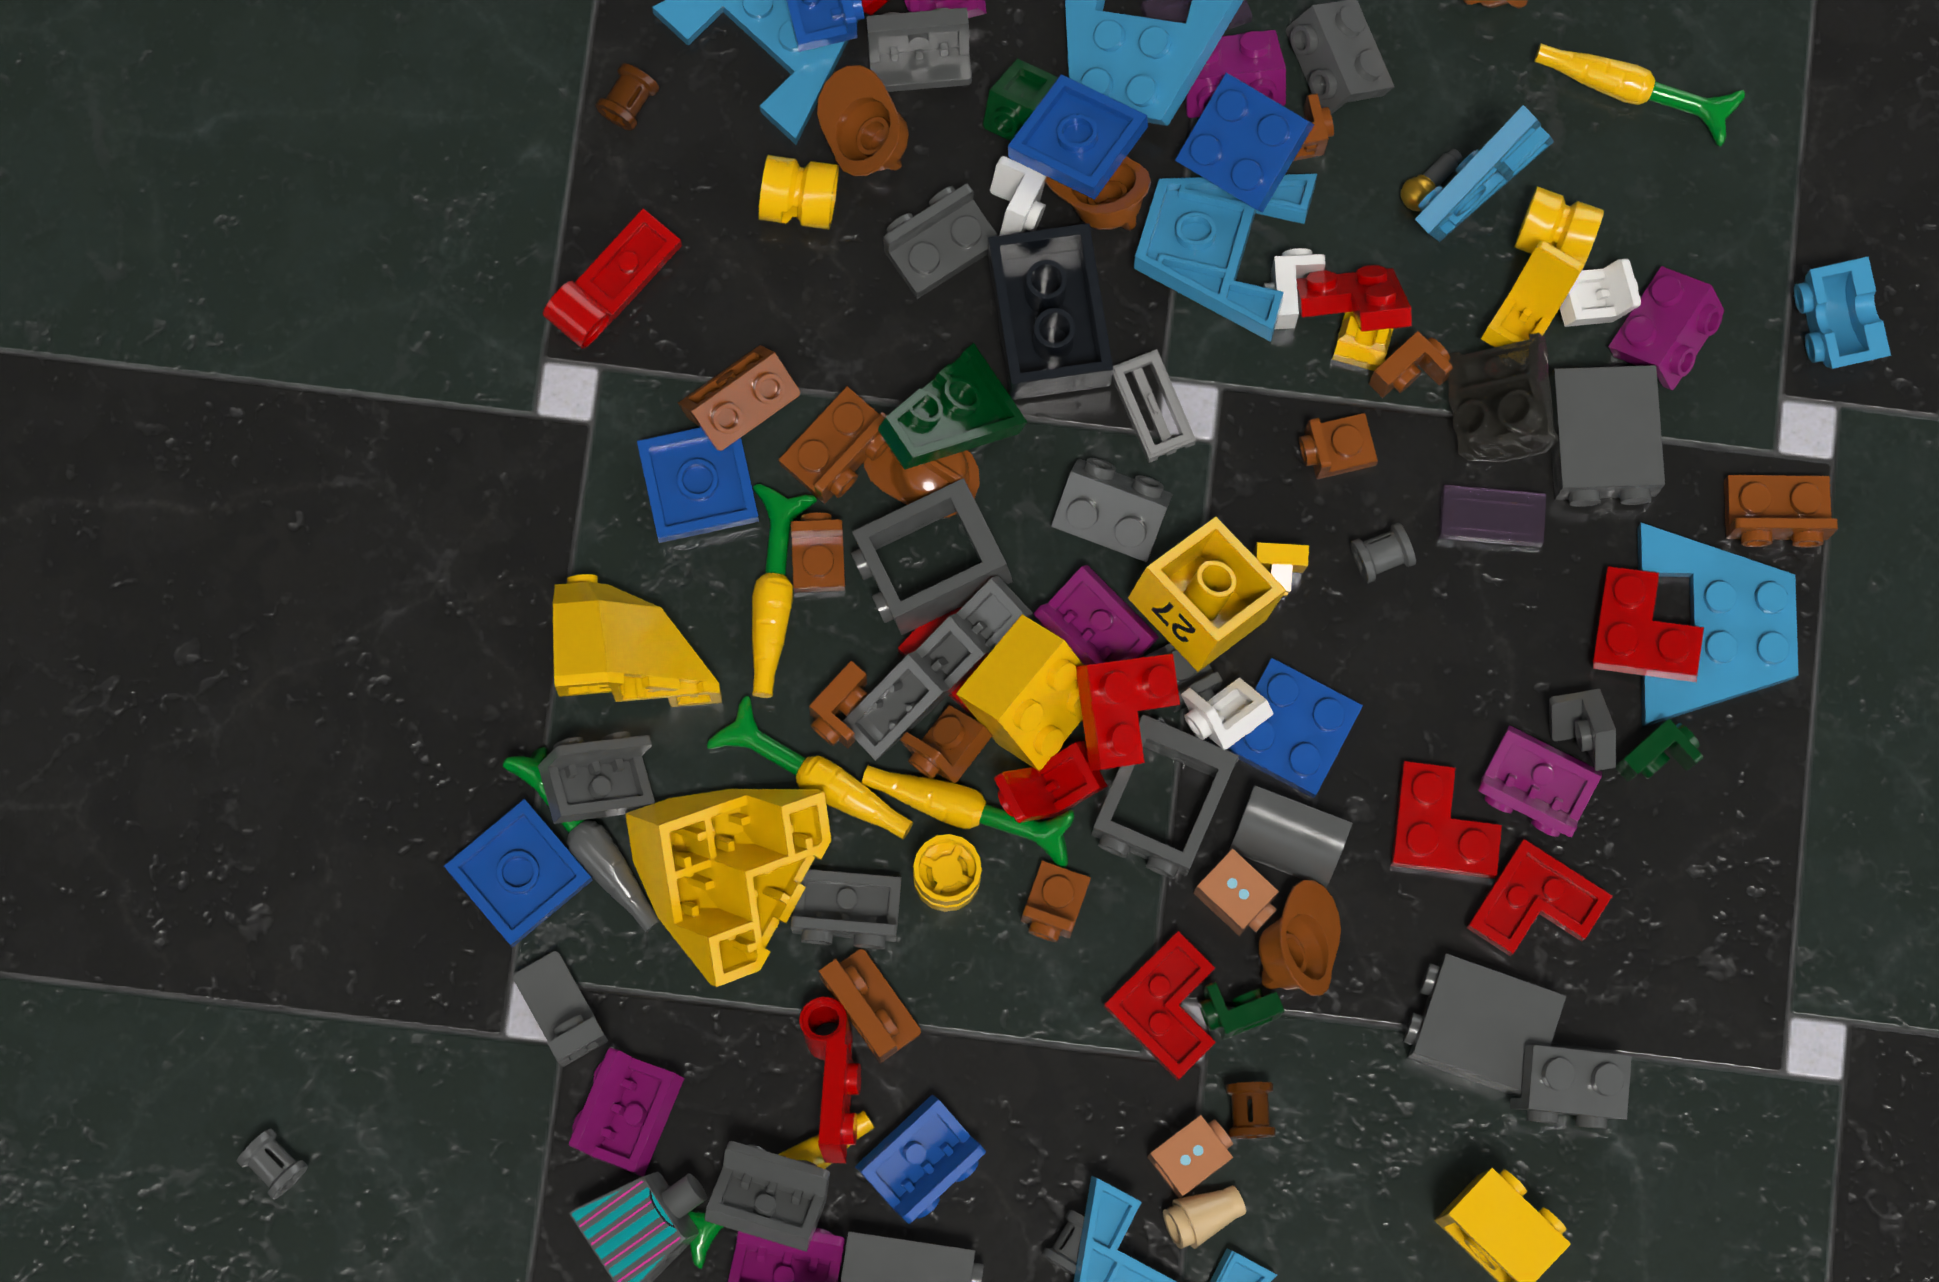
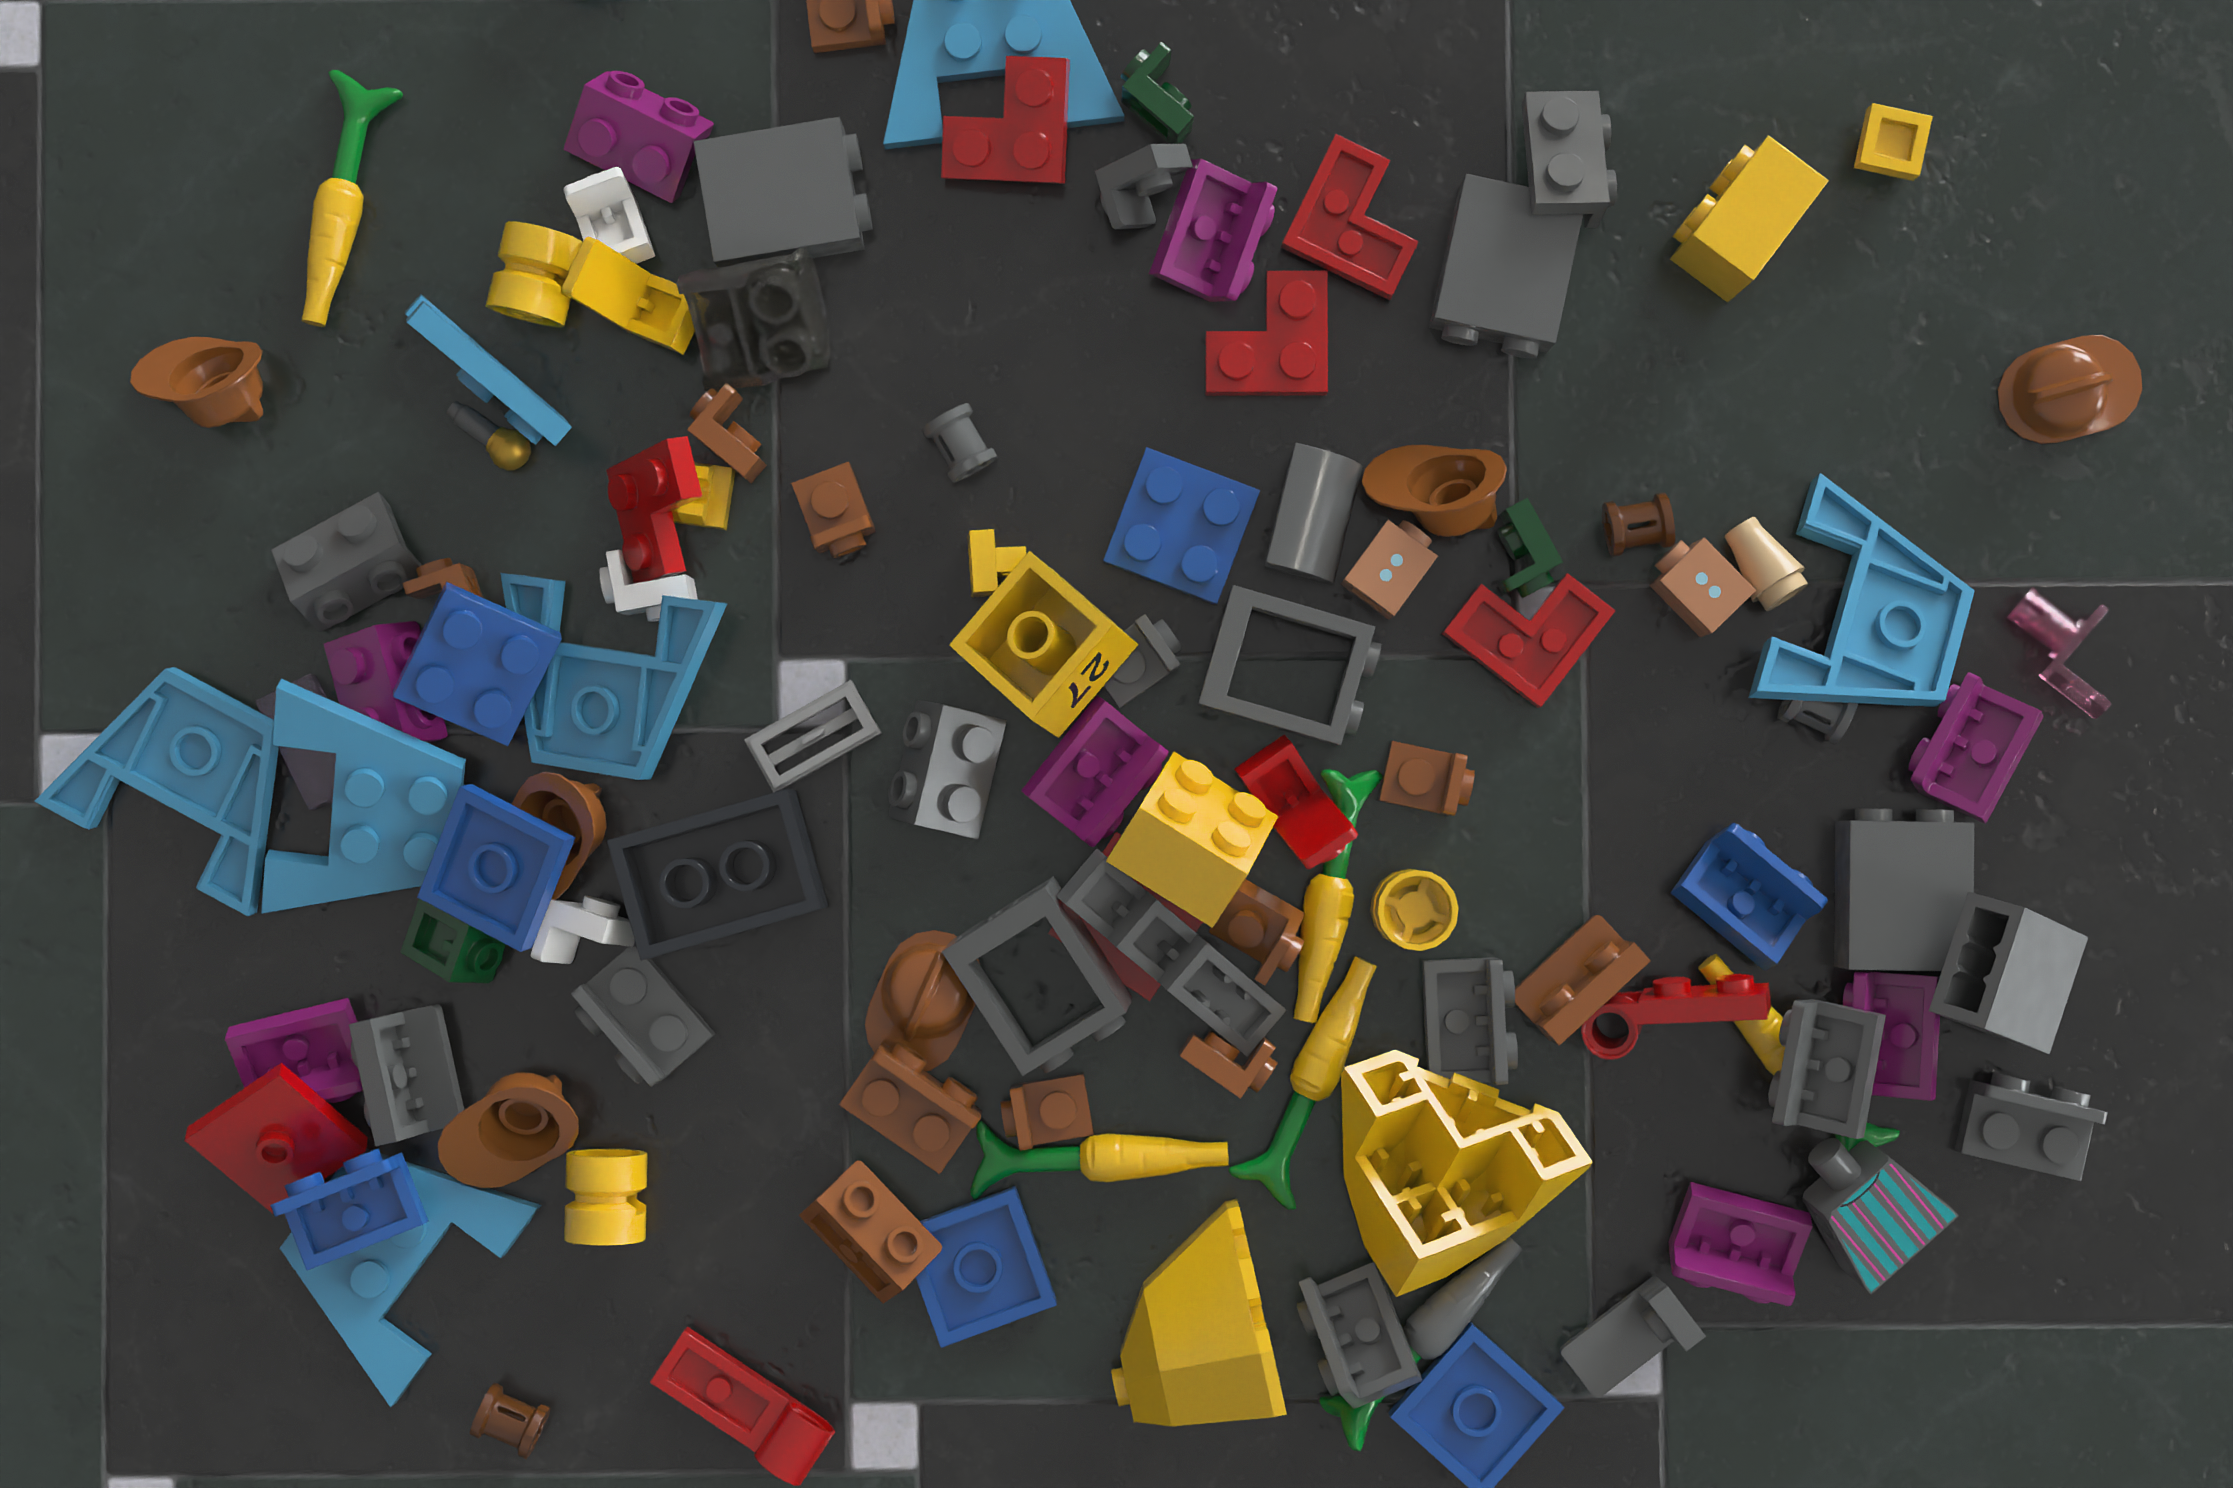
camera: 90 degrees left, 10 degrees up
dark green wing [878,343,1027,470] -> none
red plate [1076,653,1180,771] -> none
white bracket [1181,678,1274,751] -> none
clear purple tile [1439,485,1546,547] -> none

